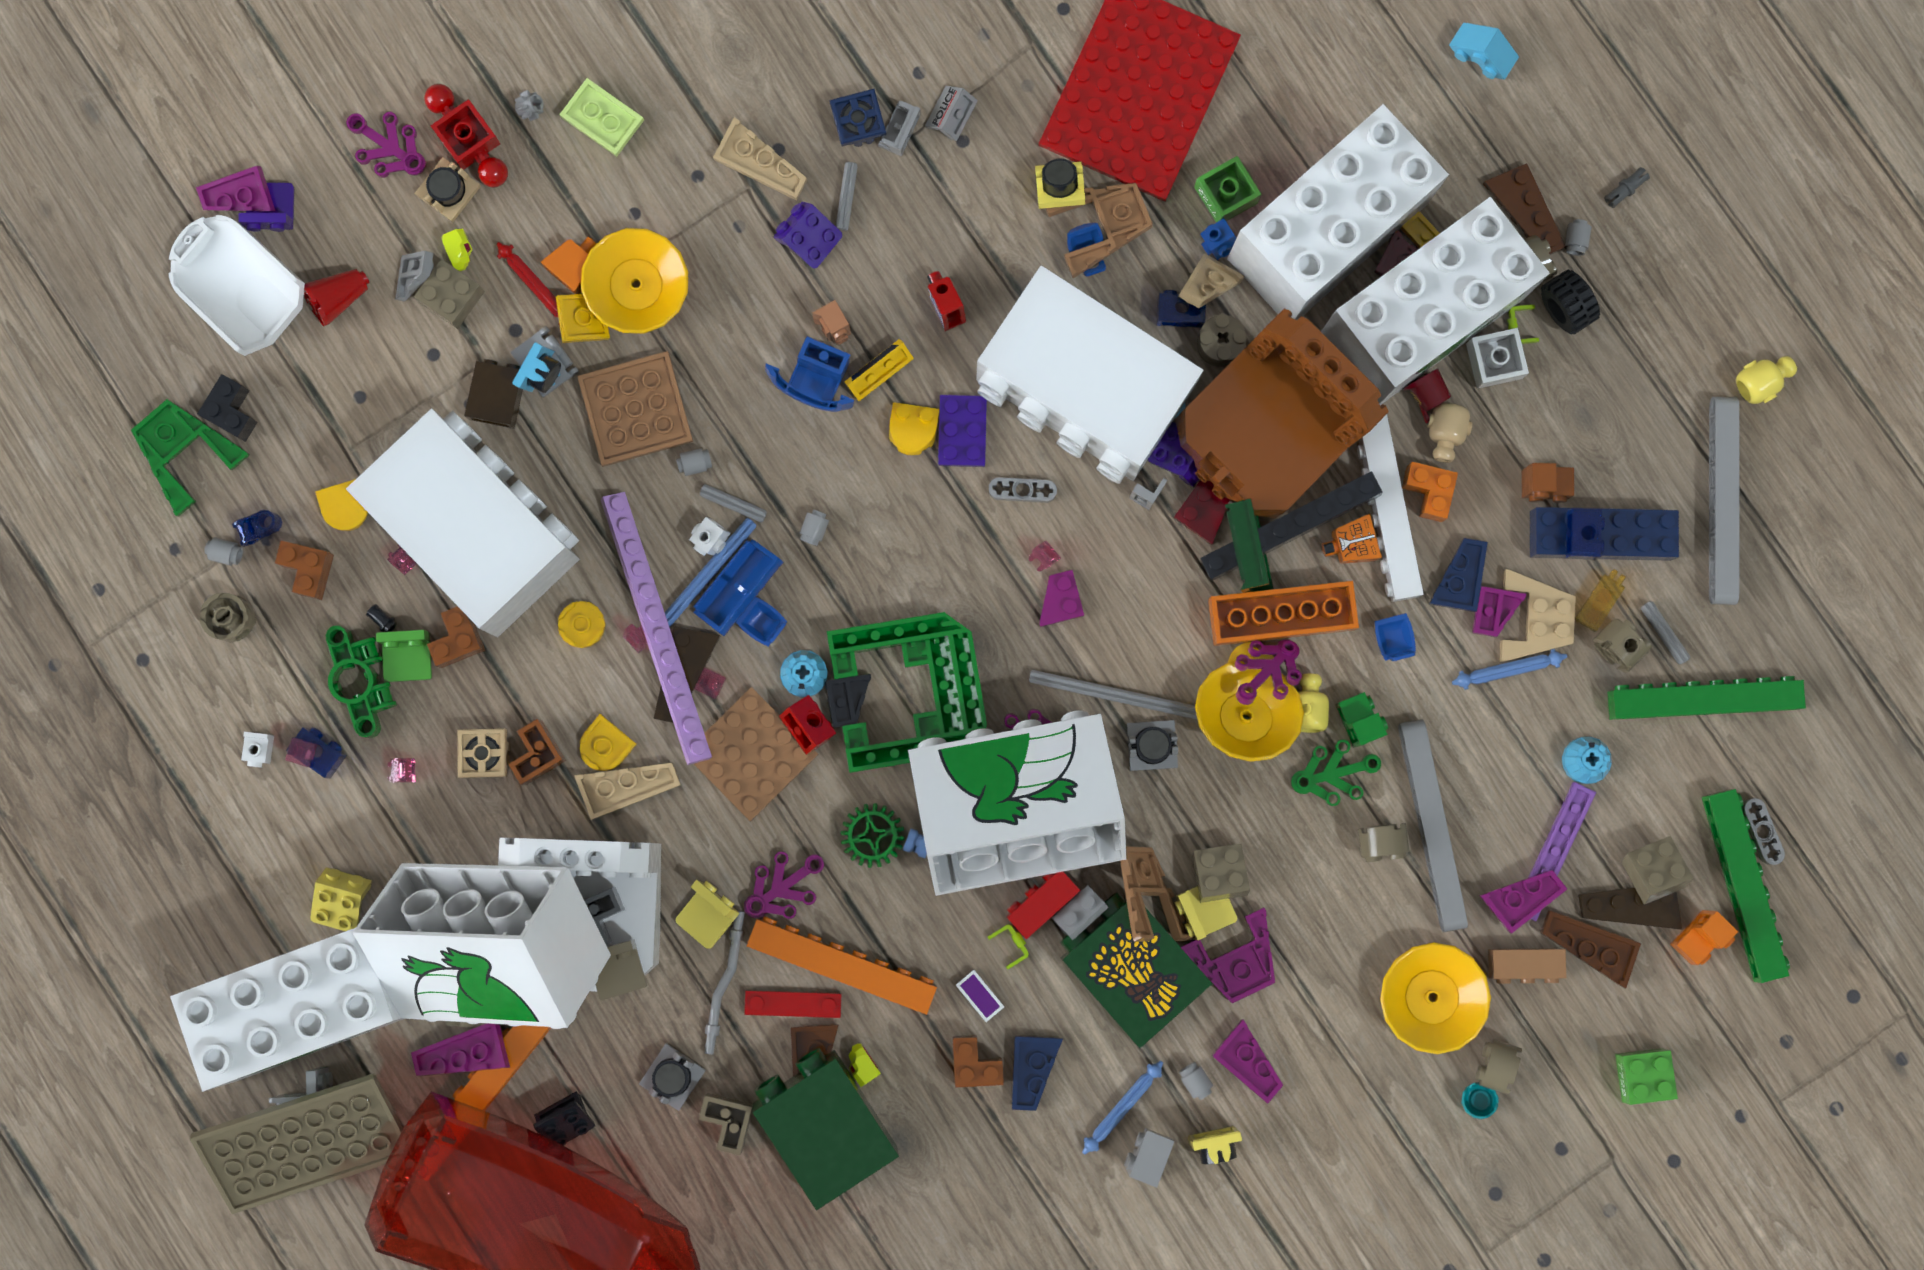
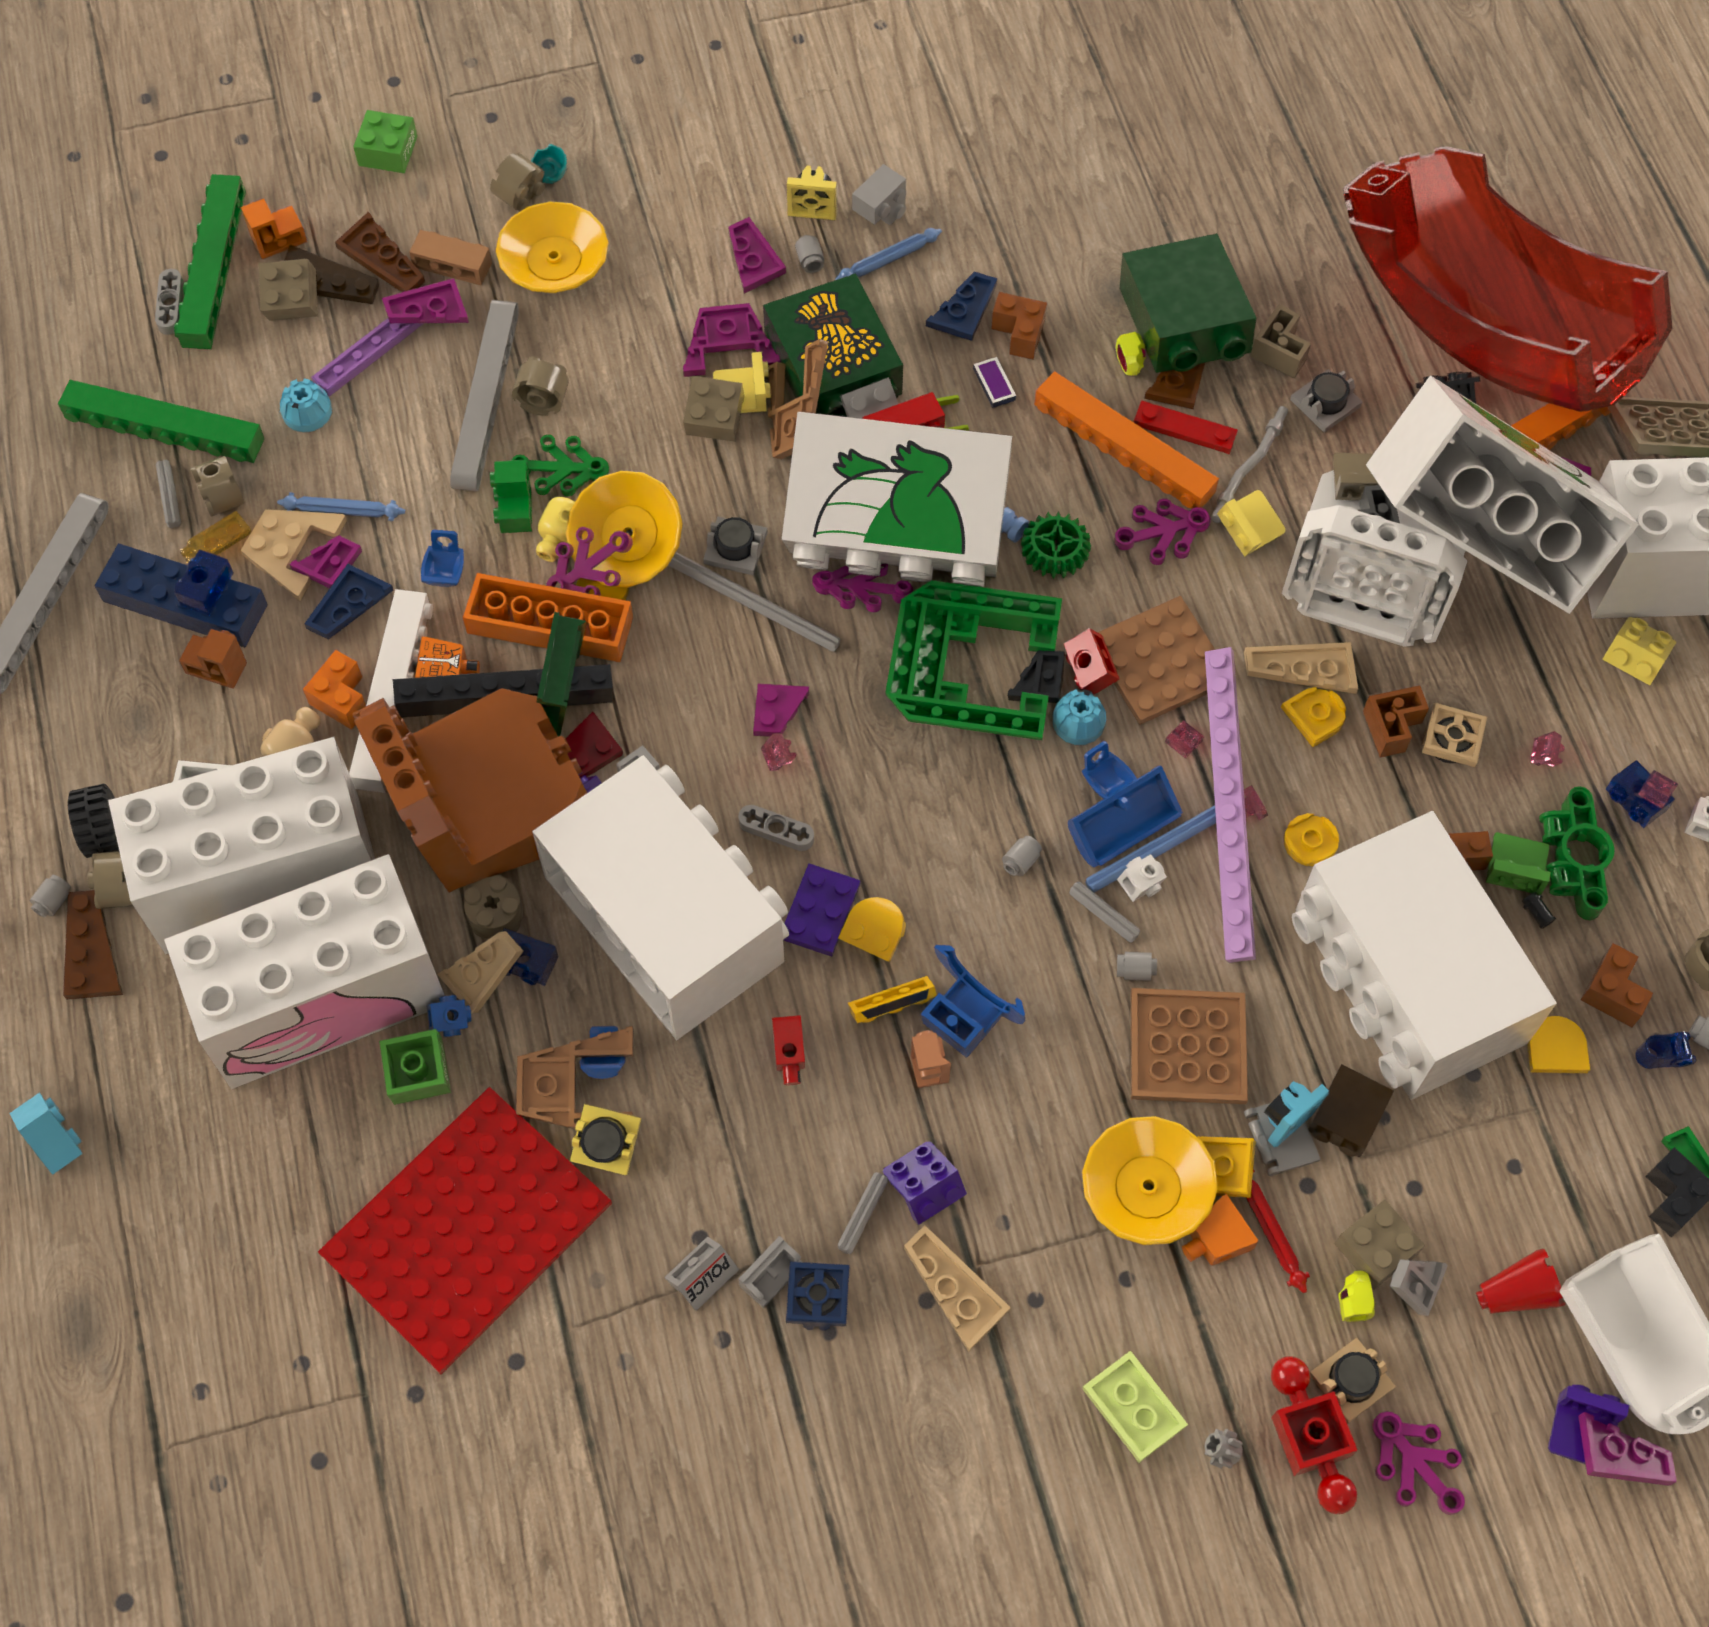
camera: 160 degrees left, 20 degrees down
dark brown wing [654,626,721,723] -> none

